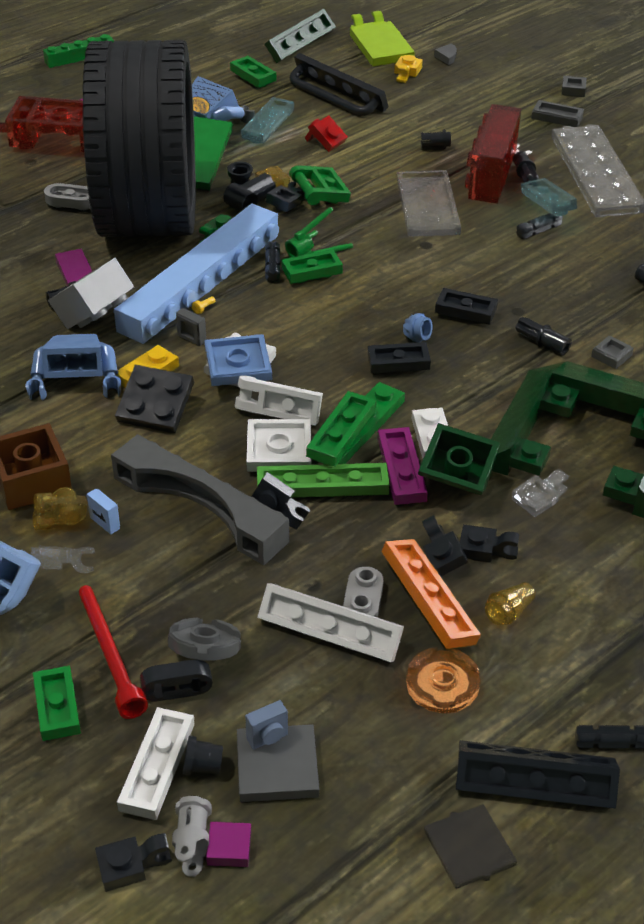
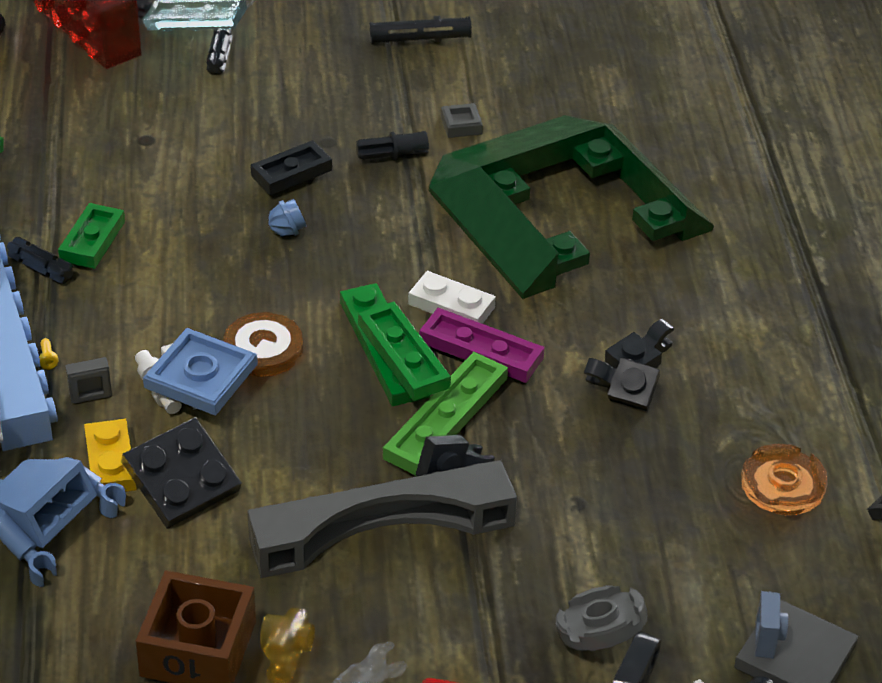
camera: 55 degrees left, 0 degrees up
light blue tile [87,489,120,534] -> none
white plate [235,376,323,426] -> none
white plate [247,419,311,472] -> none
white plate [257,583,404,662] -> none
green plant [285,207,353,258] -> none
light grey plate [343,567,383,618] -> none
black plate [367,342,431,374] -> none
orange plate [381,539,481,649] -> none
clear tile [397,170,461,237] -> none
dark green slope [418,423,500,495] -> none
clear yellow cone [485,582,535,625] -> none
clear plate [512,469,569,517] -> none
none -> clear orange tile [223,312,303,377]

